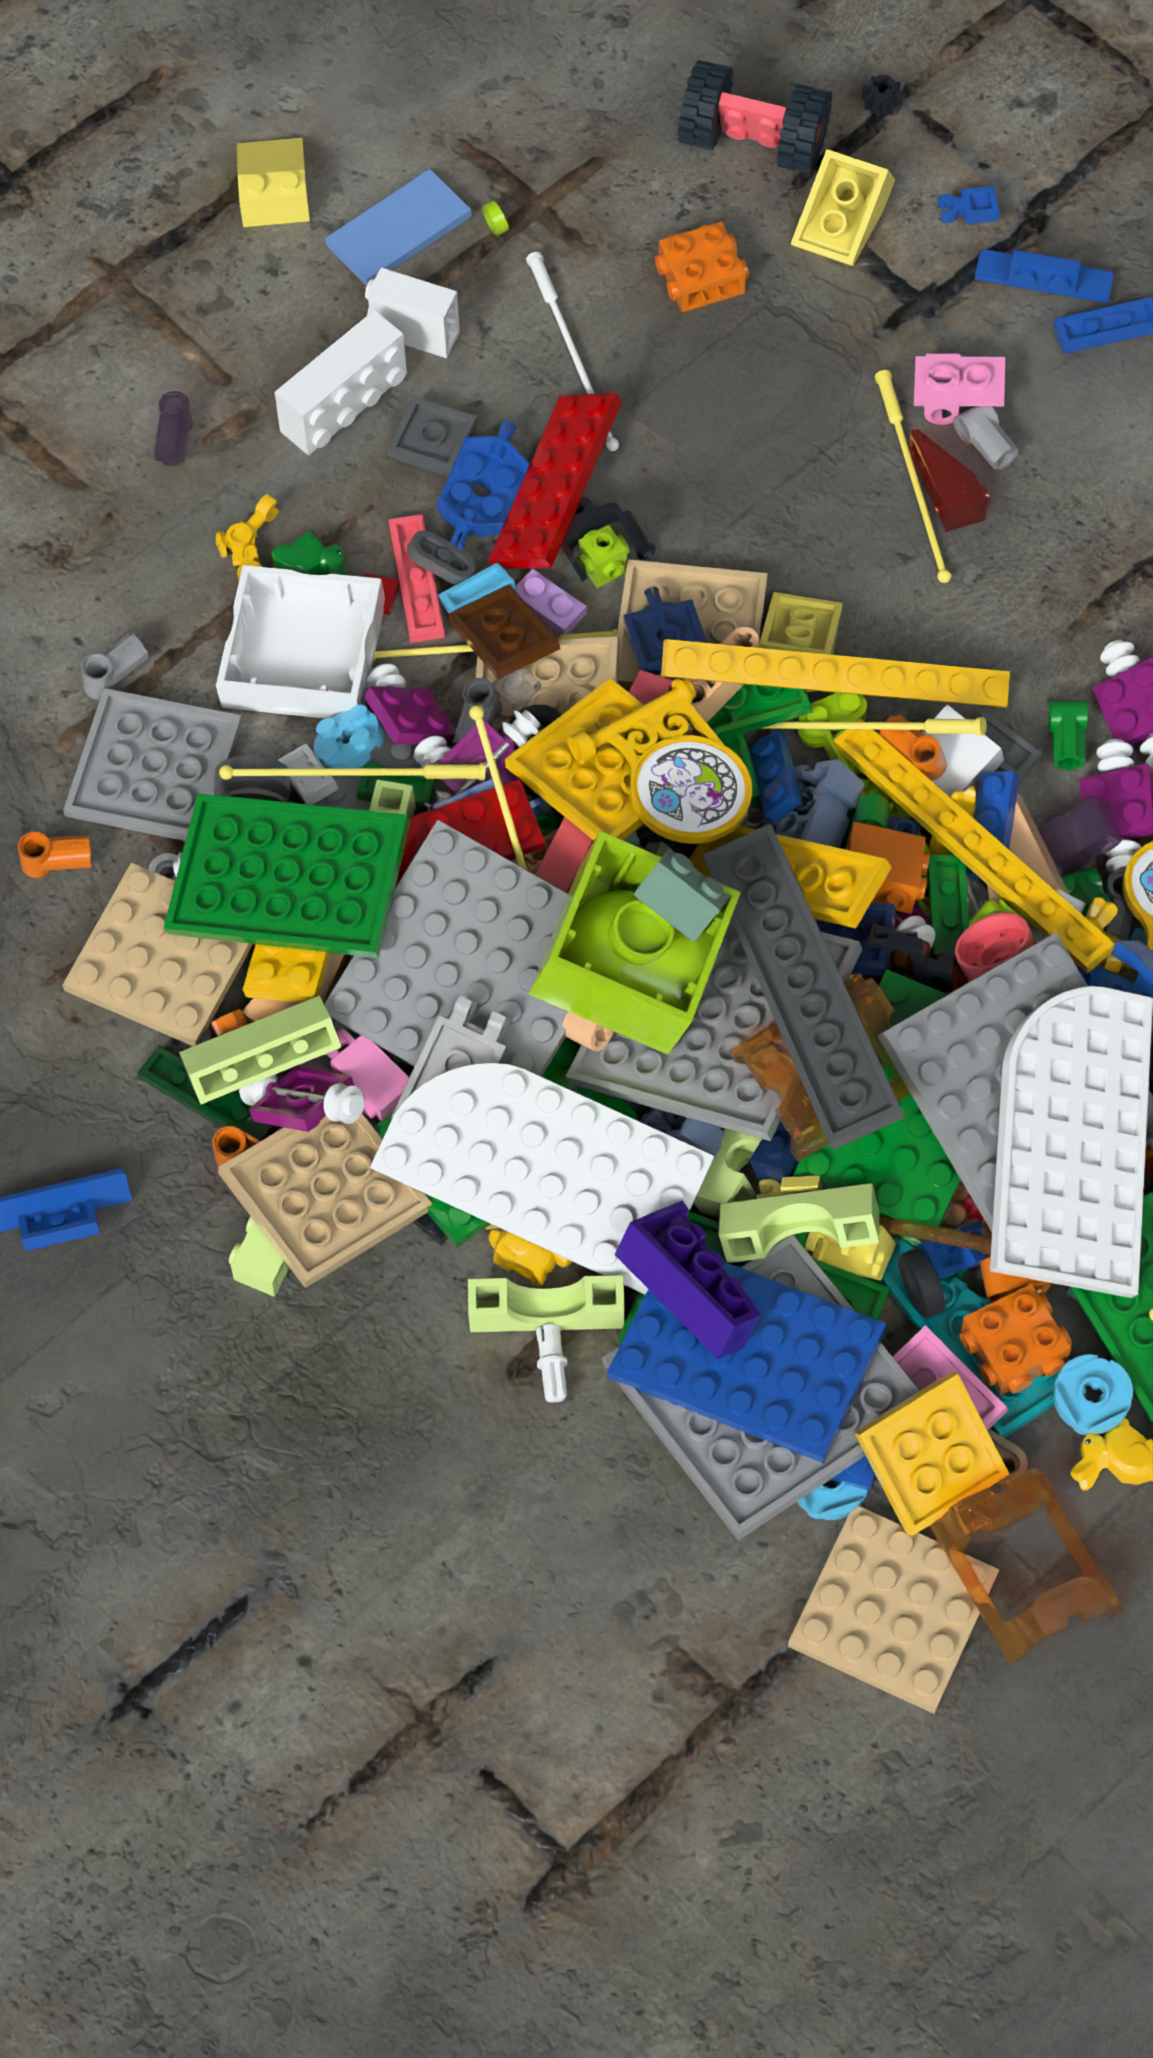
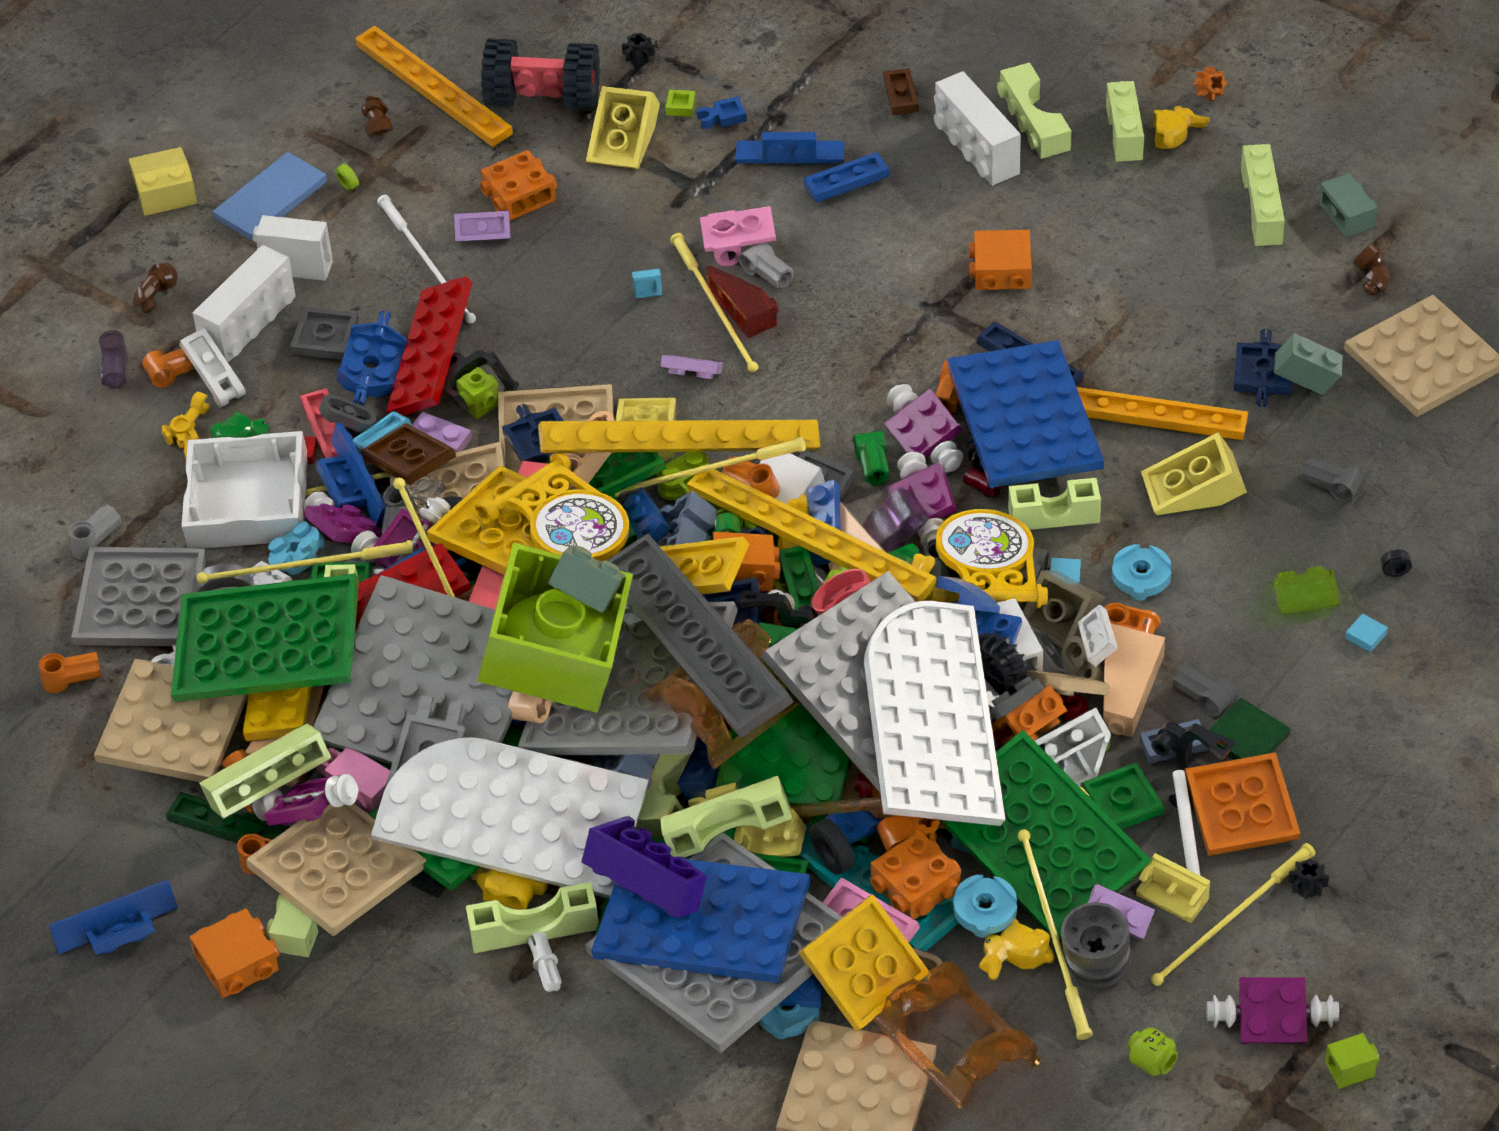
camera: 10 degrees left, 15 degrees down
none -> reddish brown arm [133,262,178,313]
none -> orange piece [142,348,195,388]
none -> white plate [179,328,246,408]
none -> orange brick [189,908,280,999]
none -> blue bracket [315,423,386,527]
none -> light orange plate [355,26,513,147]
none -> reddish brown arm [361,96,393,137]
none -> lavender plate [454,211,511,242]
none -> medium azure tile [632,269,662,299]
none -> lavender plate [661,355,723,379]
none -> lime tile [665,89,696,117]

